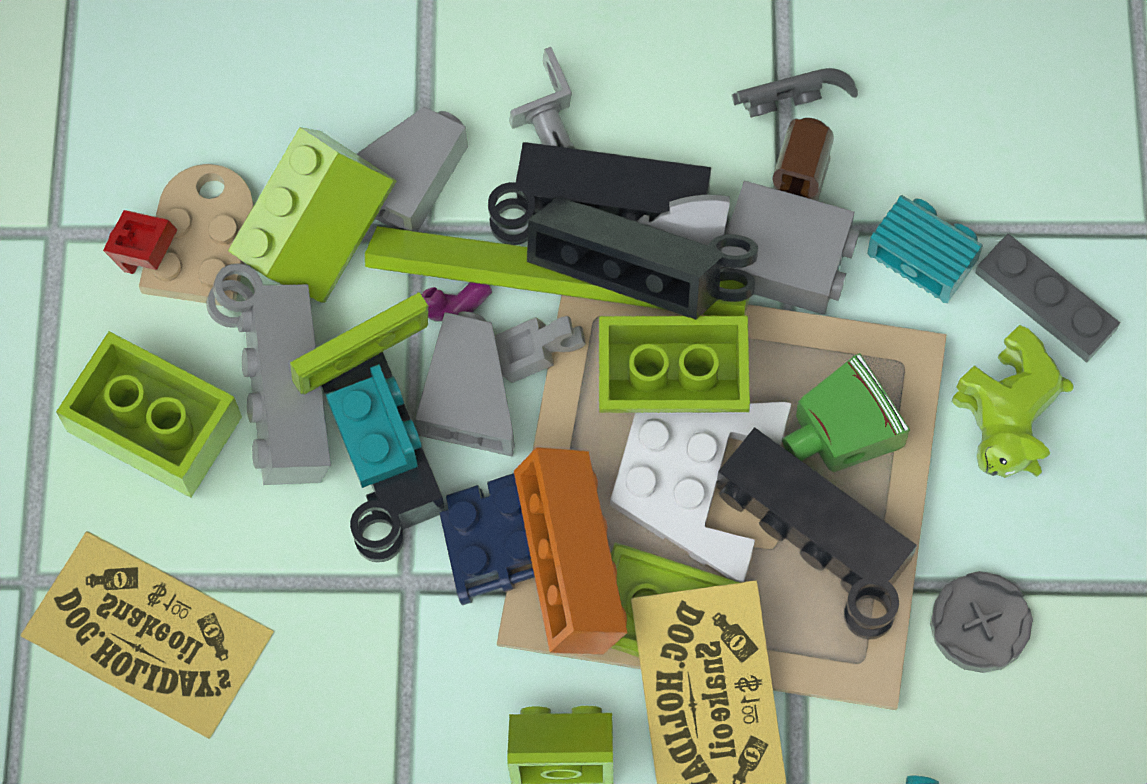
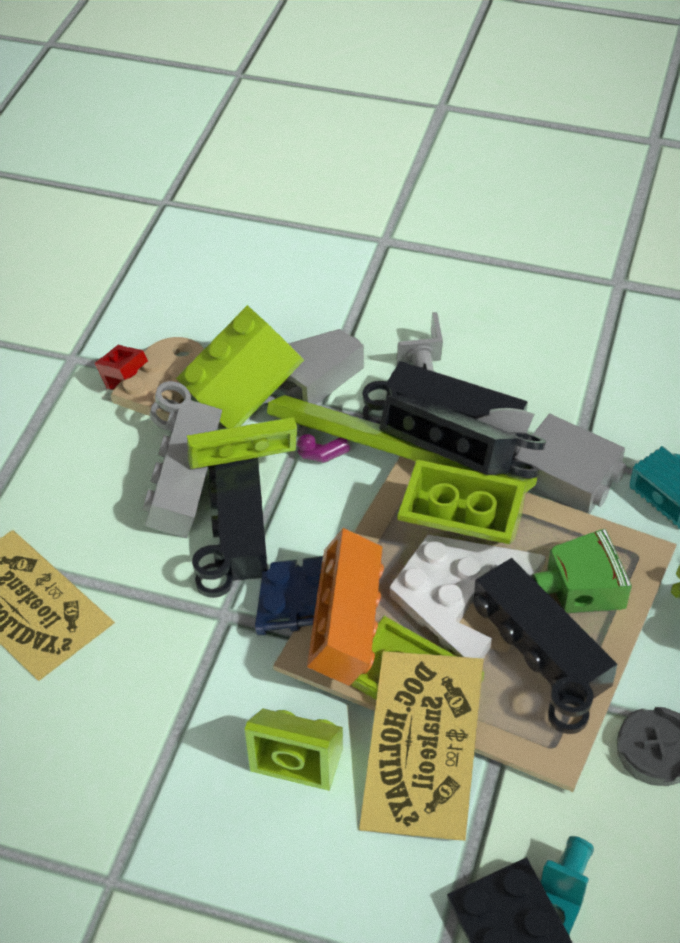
camera: 15 degrees right, 20 degrees down
lime brick [56,331,242,498] -> none
teal bracket [326,365,422,488] -> none
light grey slope [415,312,515,457] -> none
light grey plate [495,316,586,383] -> none
dark grey piece [731,68,858,118] -> none
reddish brown brick [772,118,834,201] -> none

